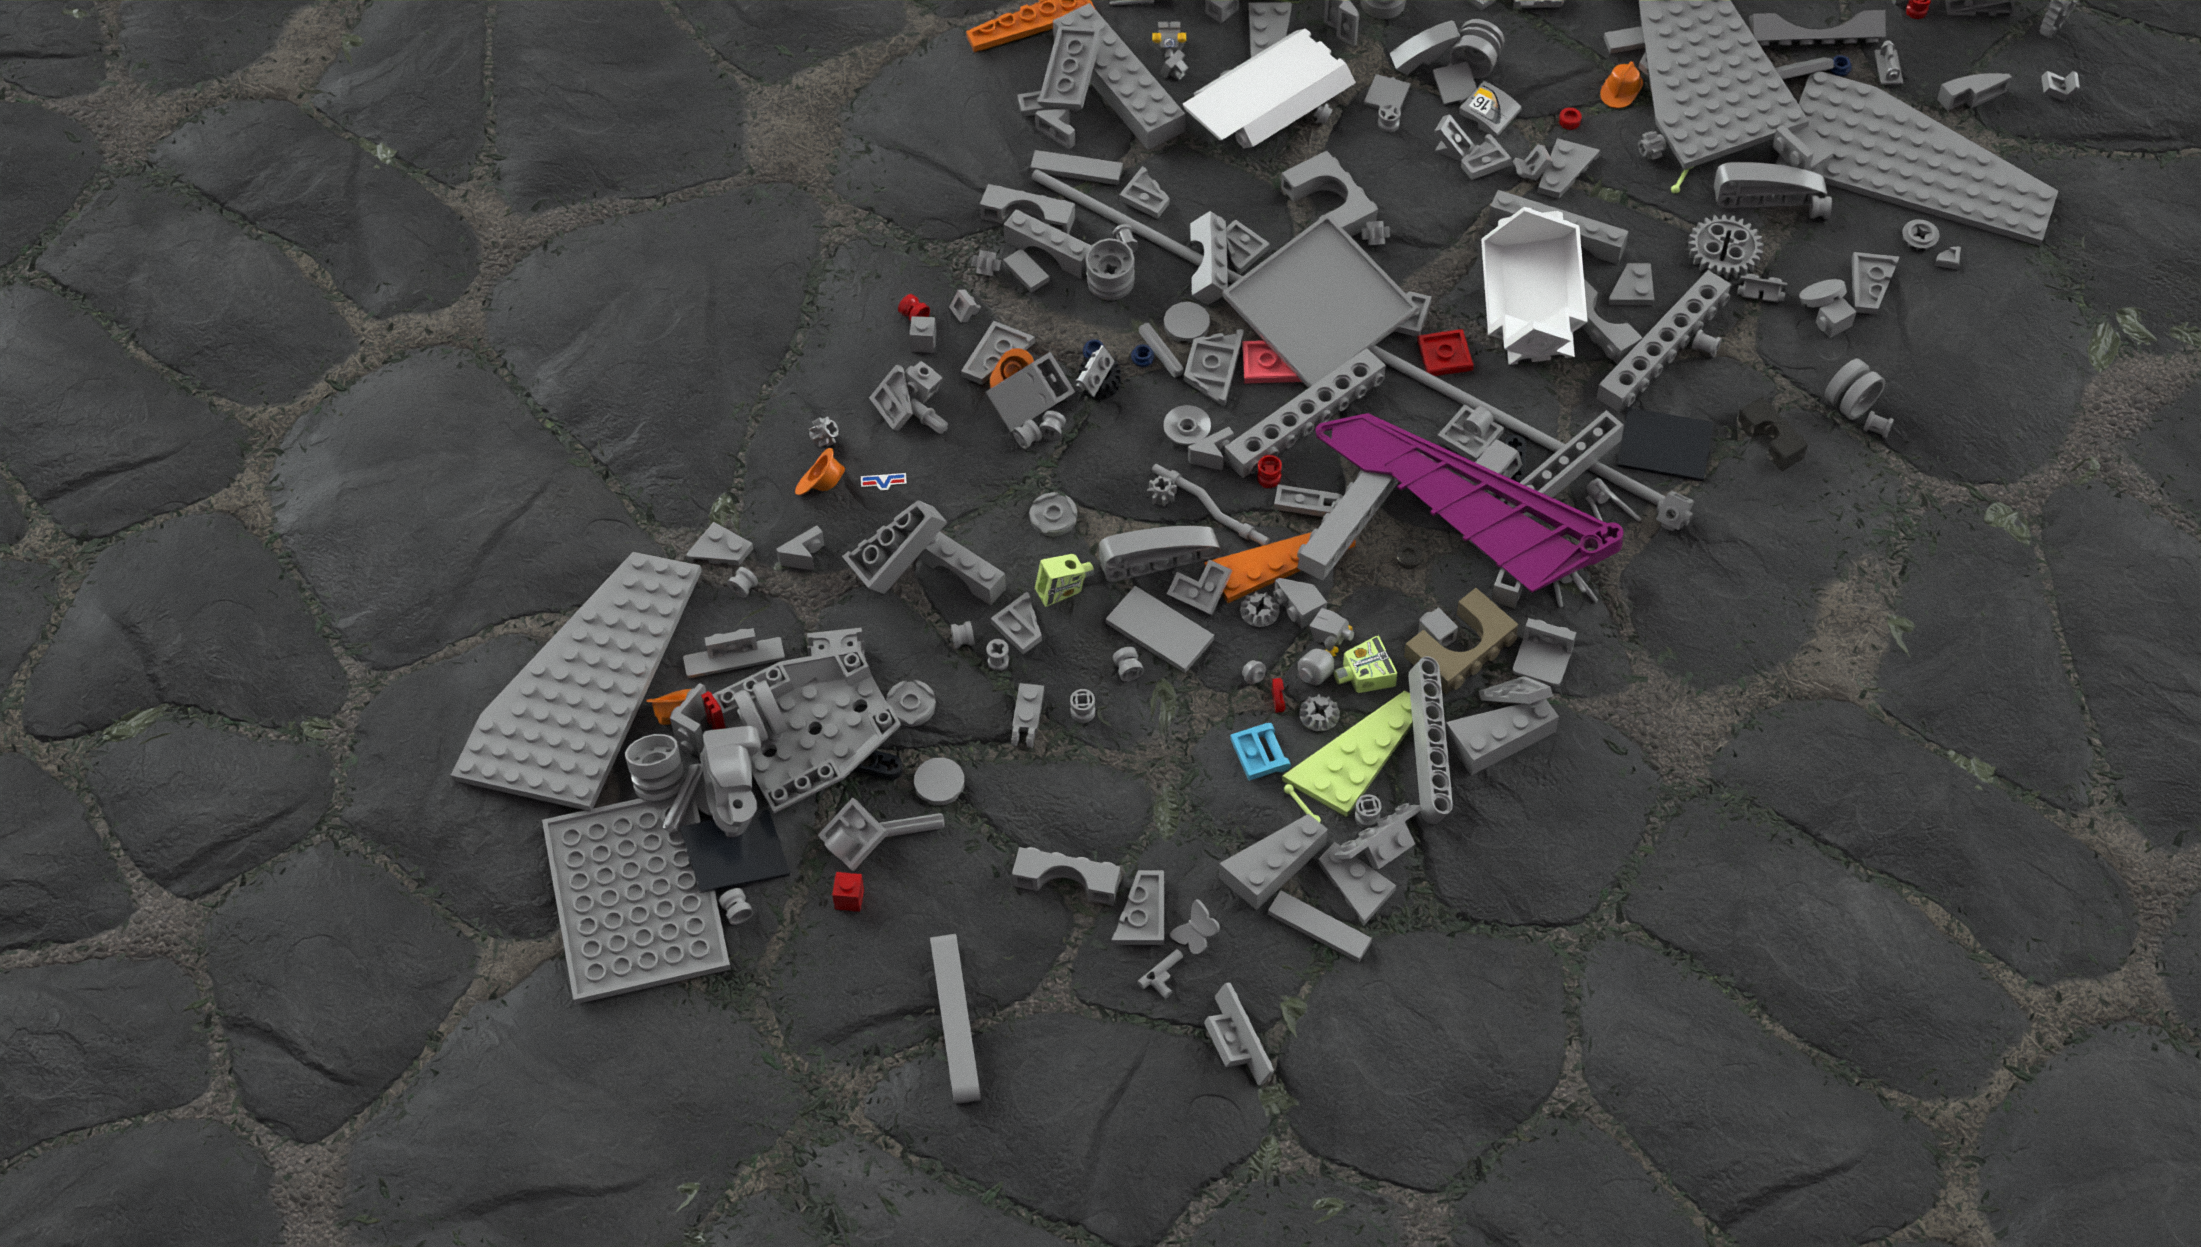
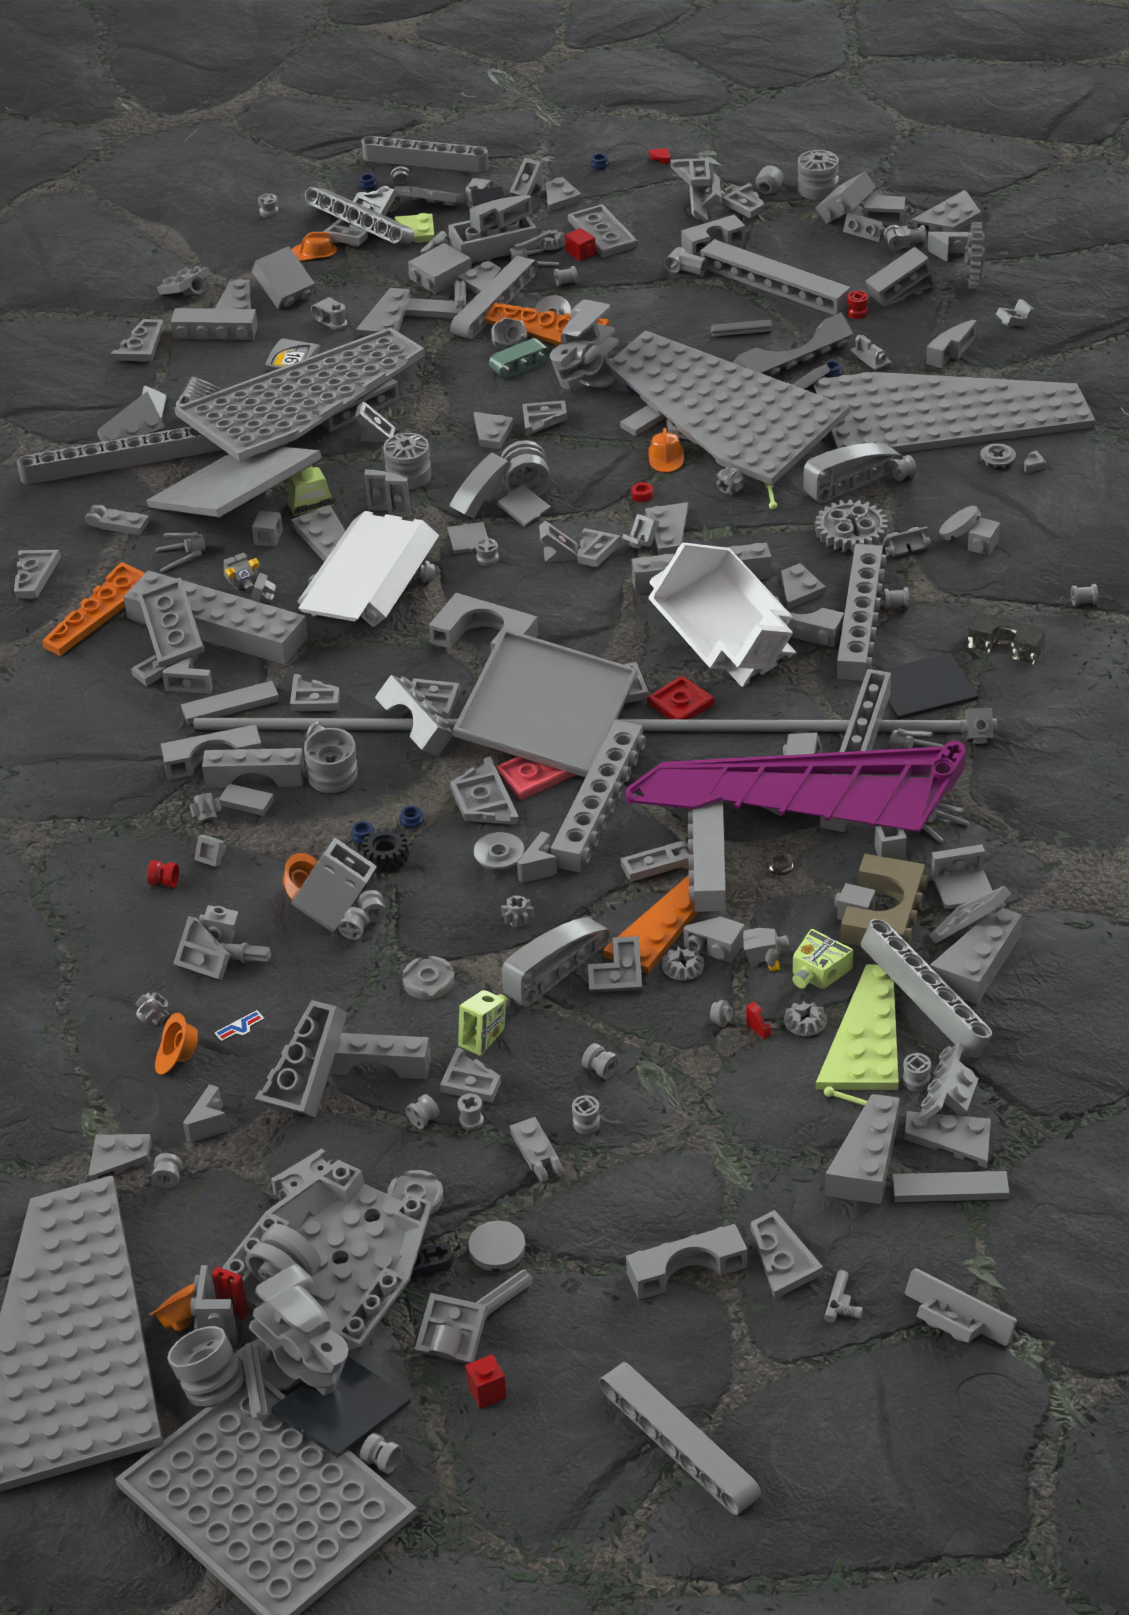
camera: 30 degrees left, 15 degrees down
light grey bracket [683,628,785,678] -> none
light grey brick [910,317,936,353] -> none
light grey wing [961,321,1035,385] -> none
light grey hinge [1075,345,1115,397] -> none
light grey tile [1106,586,1214,673] -> none
light grey axle [1139,323,1183,377] -> none
light grey bar [1152,464,1269,546] -> none
light grey tile [1164,302,1210,343] -> none
light grey animal [1170,899,1220,954] -> none
medium azure plate [1230,723,1291,781] -> none
red wheel [1257,455,1282,488] -> none
light grey head [1298,648,1334,685] -> none
light grey gear [1361,221,1390,245] -> none
light grey plate [1437,405,1504,462] -> none
light grey slope [1459,81,1521,137] -> none
light grey bracket [1772,125,1835,171] -> none
light grey wheel [1824,358,1886,420] -> none
light grey wing [1852,252,1900,314] -> none

